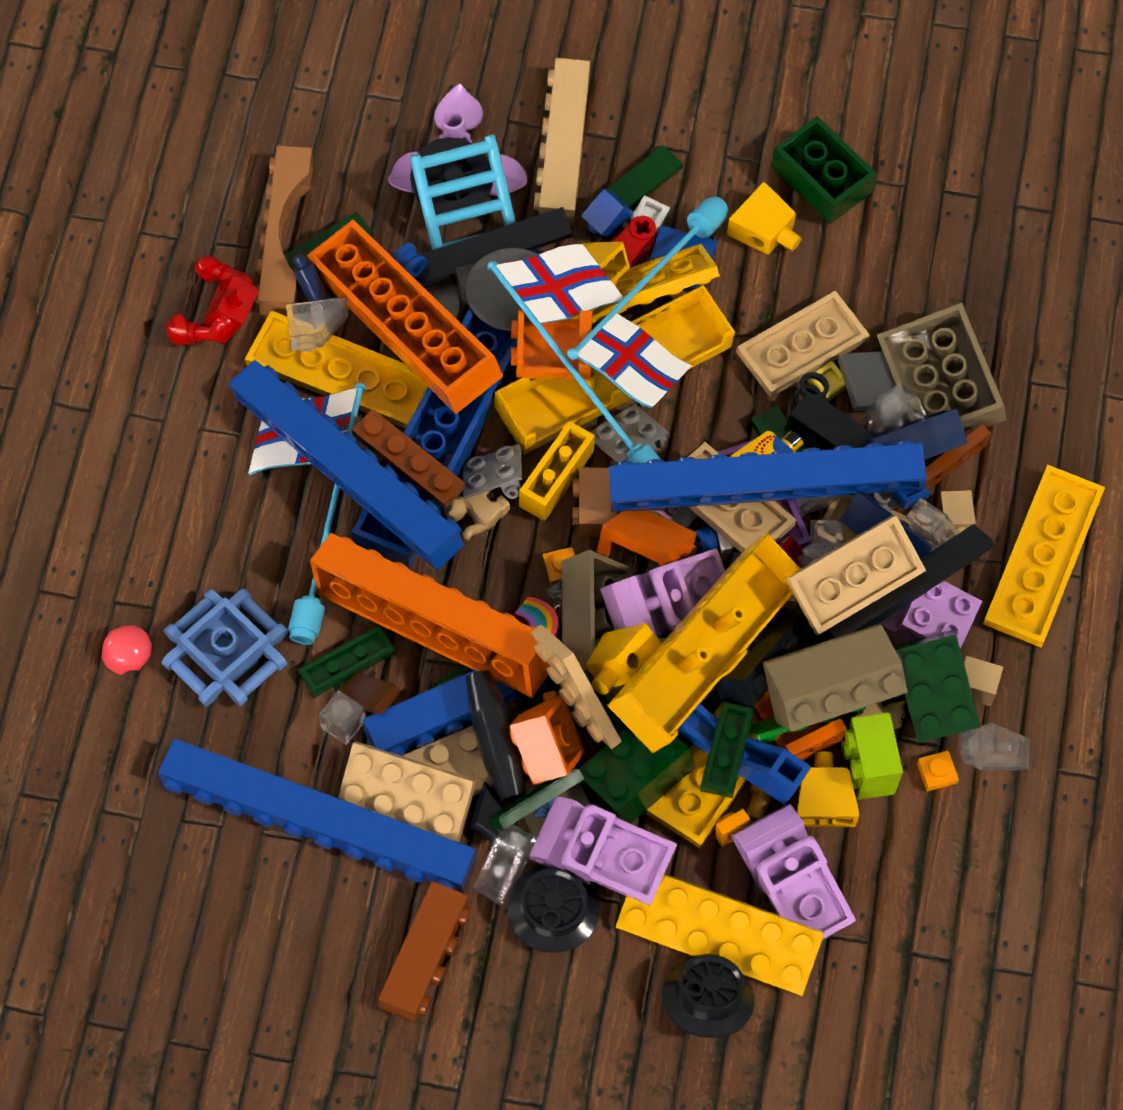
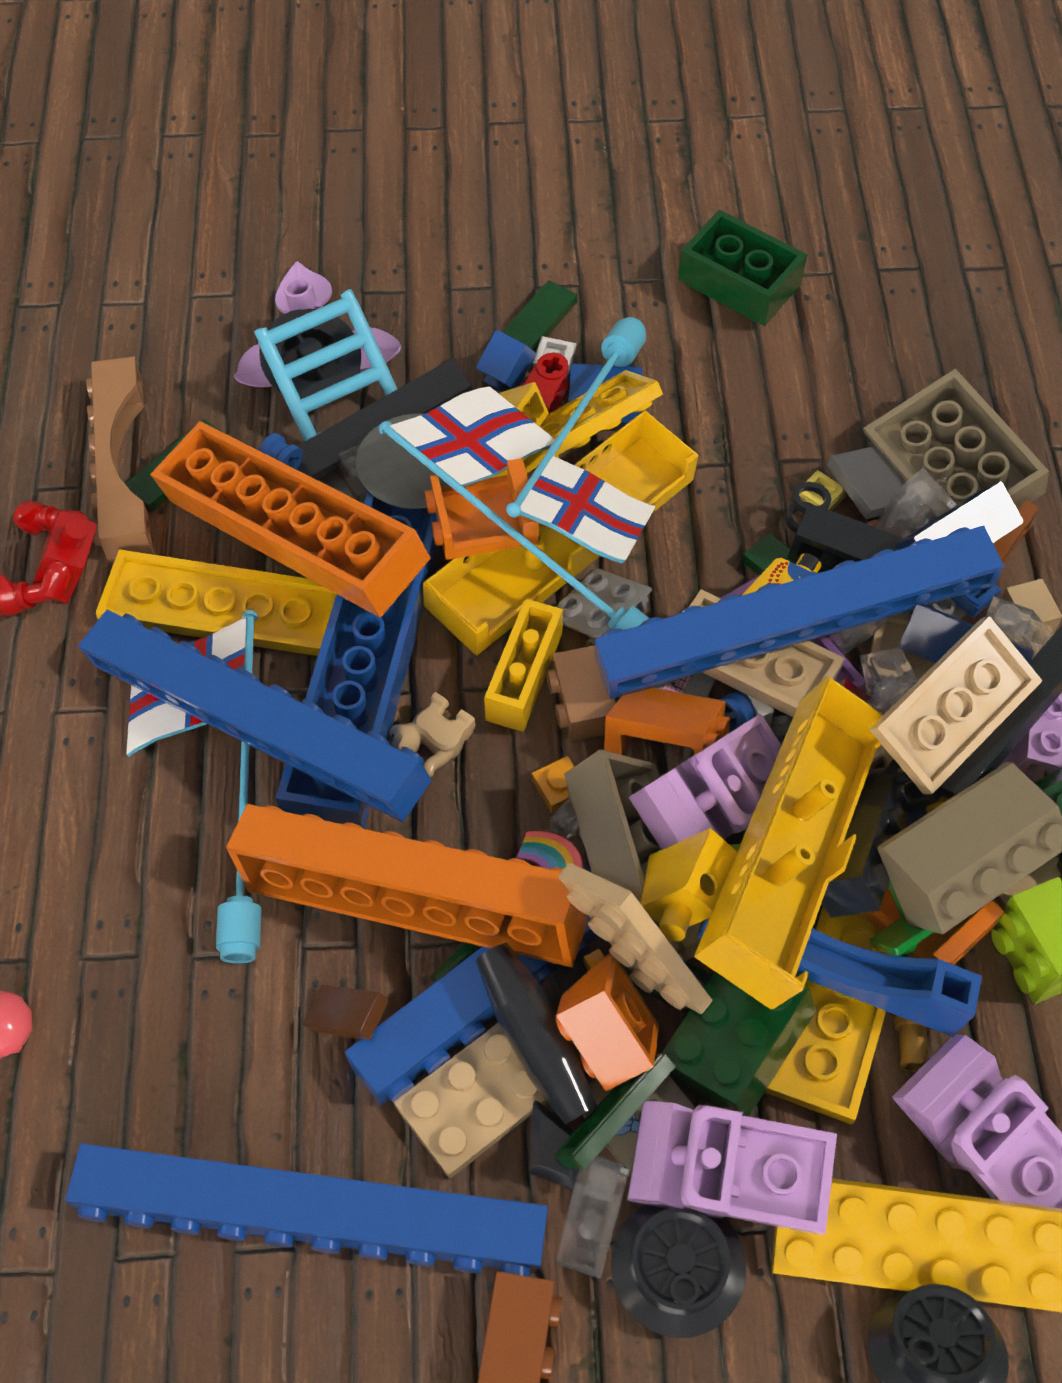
camera: 10 degrees left, 5 degrees down
medium blue brick [162,588,289,707] -> none
clear slope [286,297,348,352] -> none
dark blue cylinder [292,253,333,314] -> none
dark green tile [298,625,396,698] -> none
clear brick [319,690,365,745] -> none
tan plate [338,741,477,842] -> none
dark orange plate [352,409,465,510] -> none
light grey hinge [463,443,522,499] -> none
tan brick [534,58,590,225] -> none
dark green tile [700,702,755,798] -> none
light orange plate [715,809,750,848] -> none
yellow torso [727,182,802,254] -> none
tan plate [736,291,870,397] -> none
yellow torso [796,751,859,827] -> none

